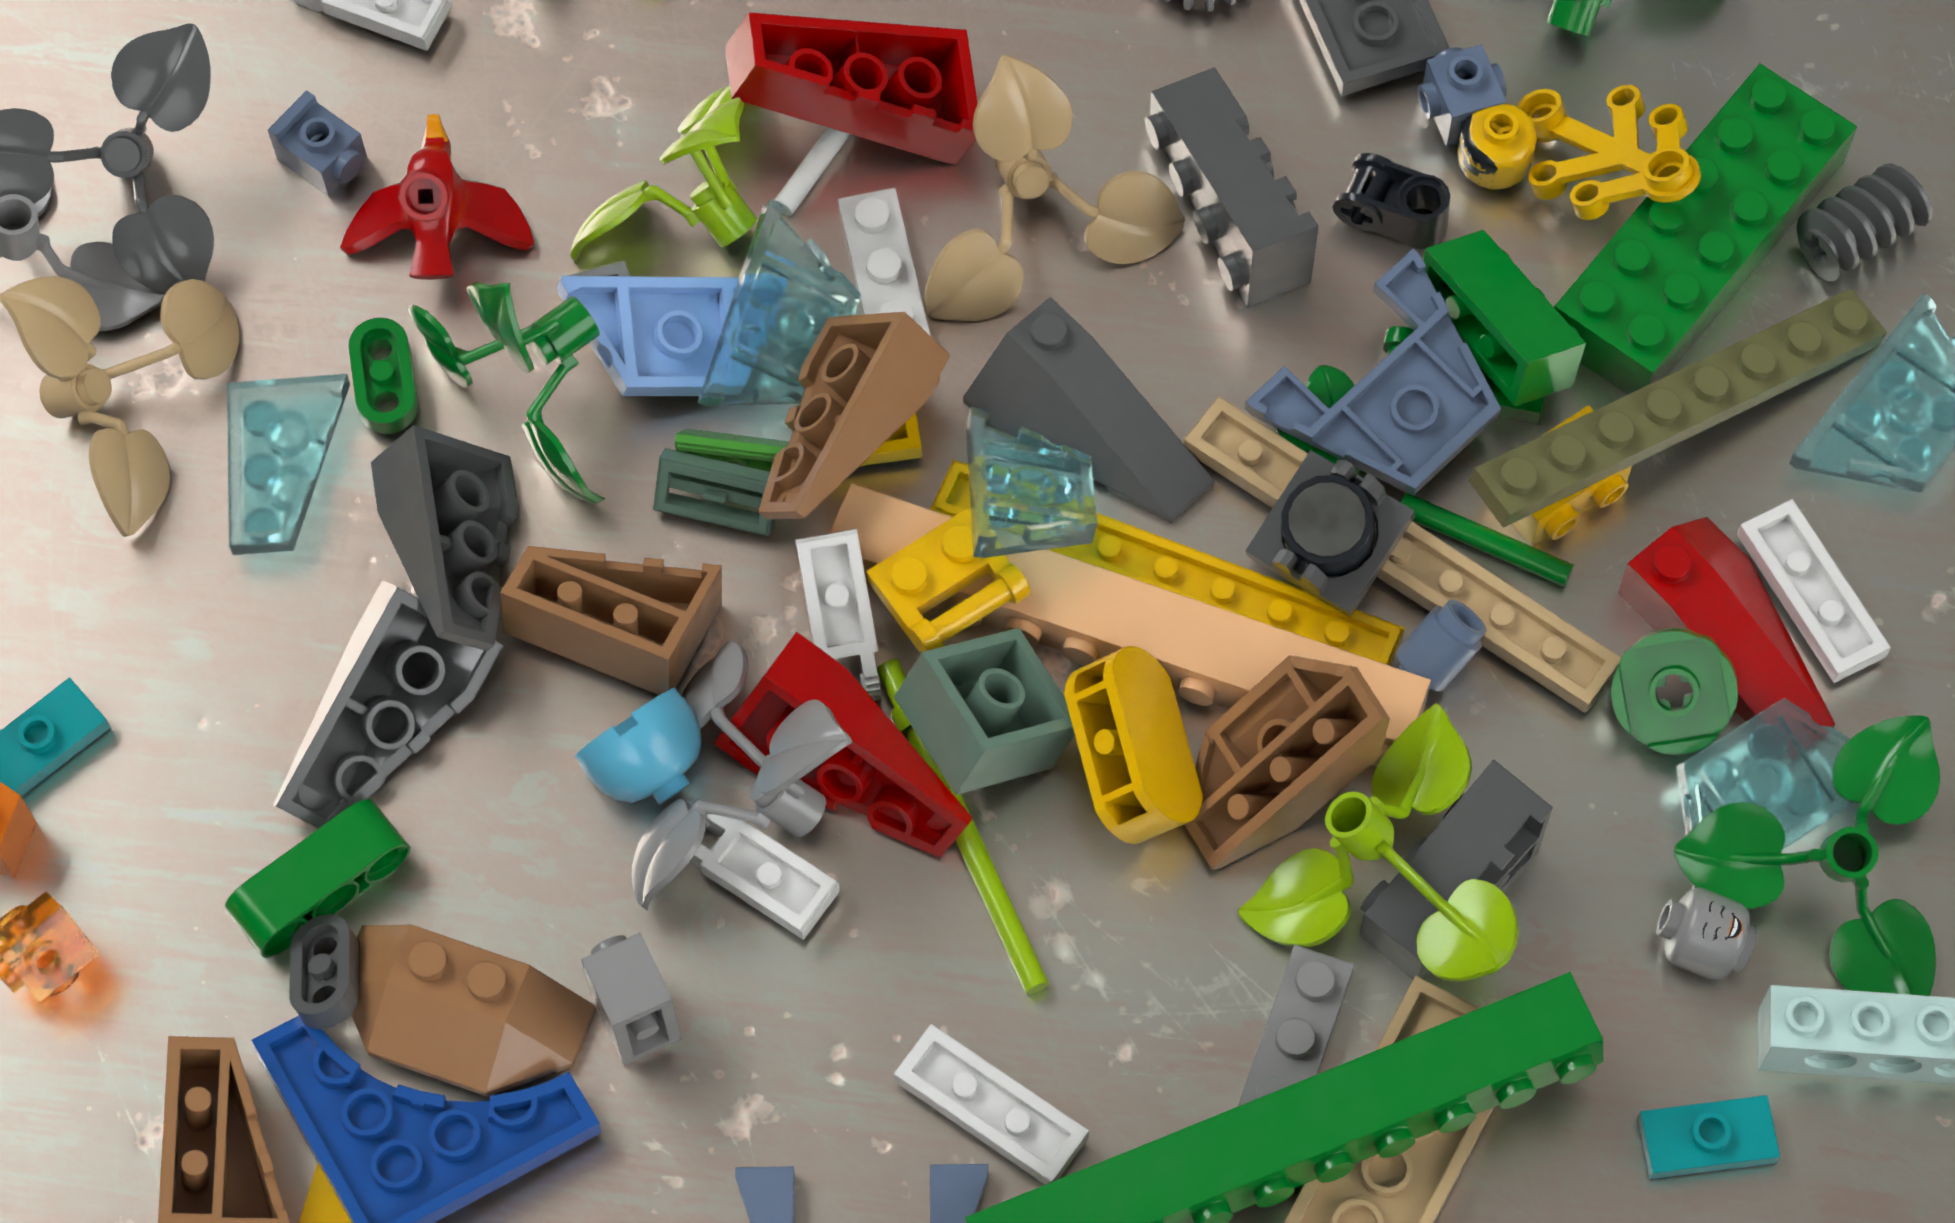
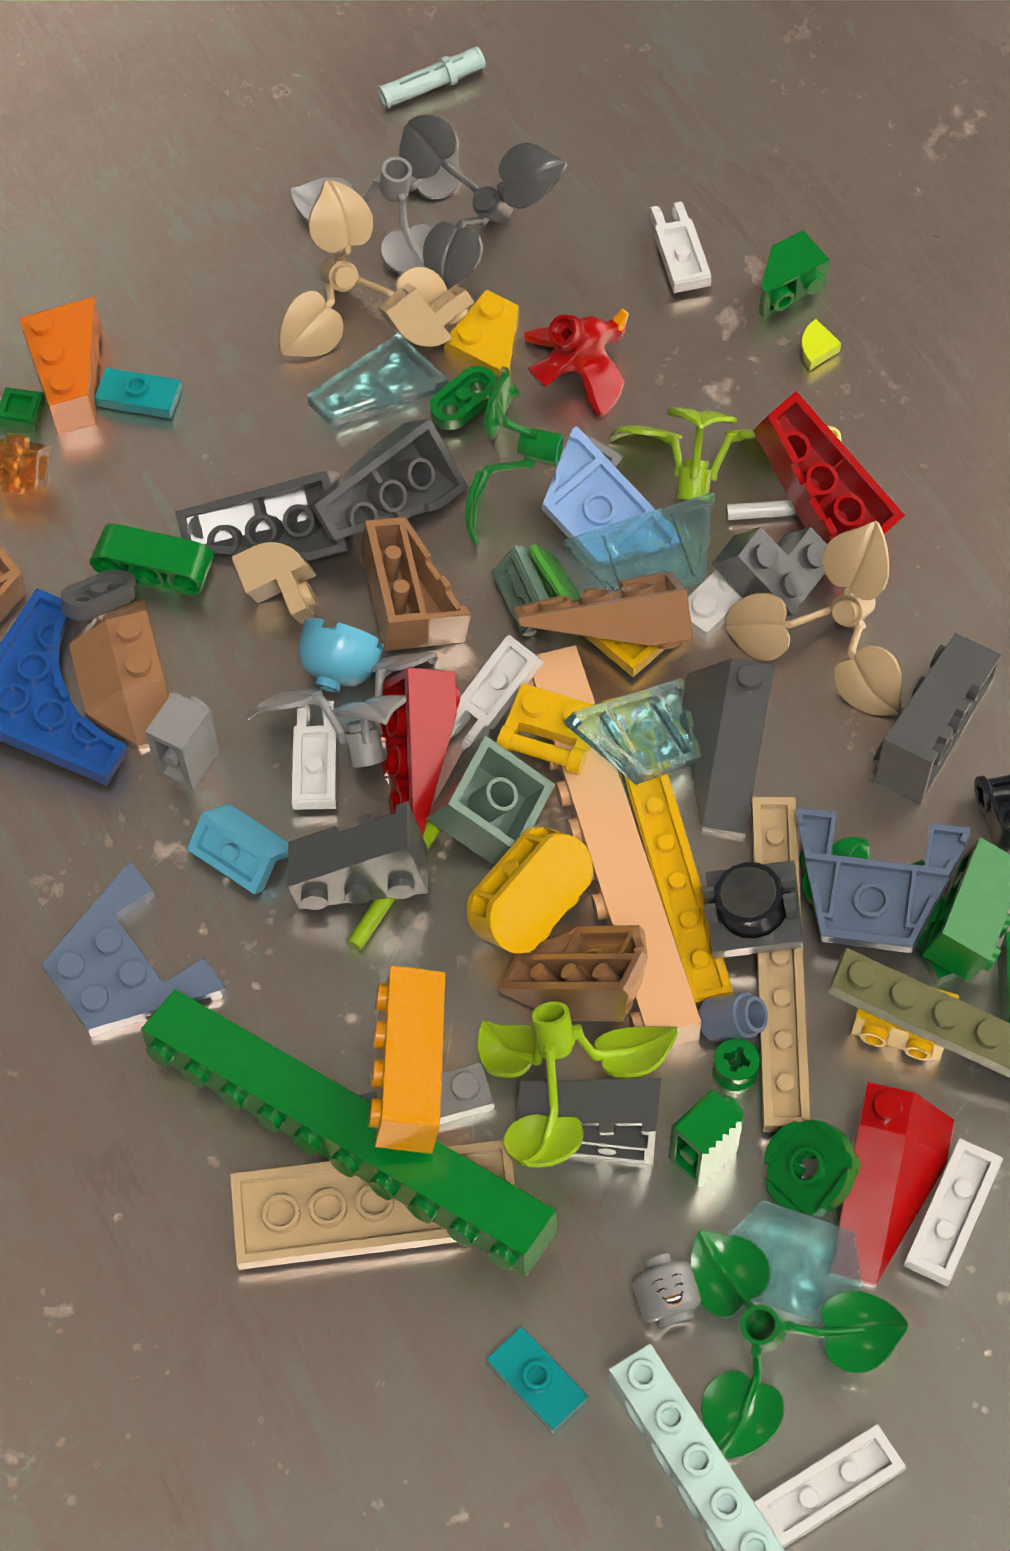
camera: 55 degrees right, 5 degrees down
sand blue brick [268,90,367,197] -> none
white plate [894,1024,1089,1184] -> none
green bar [1401,493,1574,587] -> none
none -> medium azure panel [186,804,289,894]
none -> tan brick [231,542,317,625]
none -> dark grey wedge [287,801,428,910]
none -> light orange wedge [368,965,445,1154]
none -> tan brick [377,283,474,347]
none -> yellow wing [444,289,519,377]
none -> green brick [668,1089,744,1186]
none -> dark grey brick [712,527,827,617]
none -> green wheel [712,1038,760,1095]

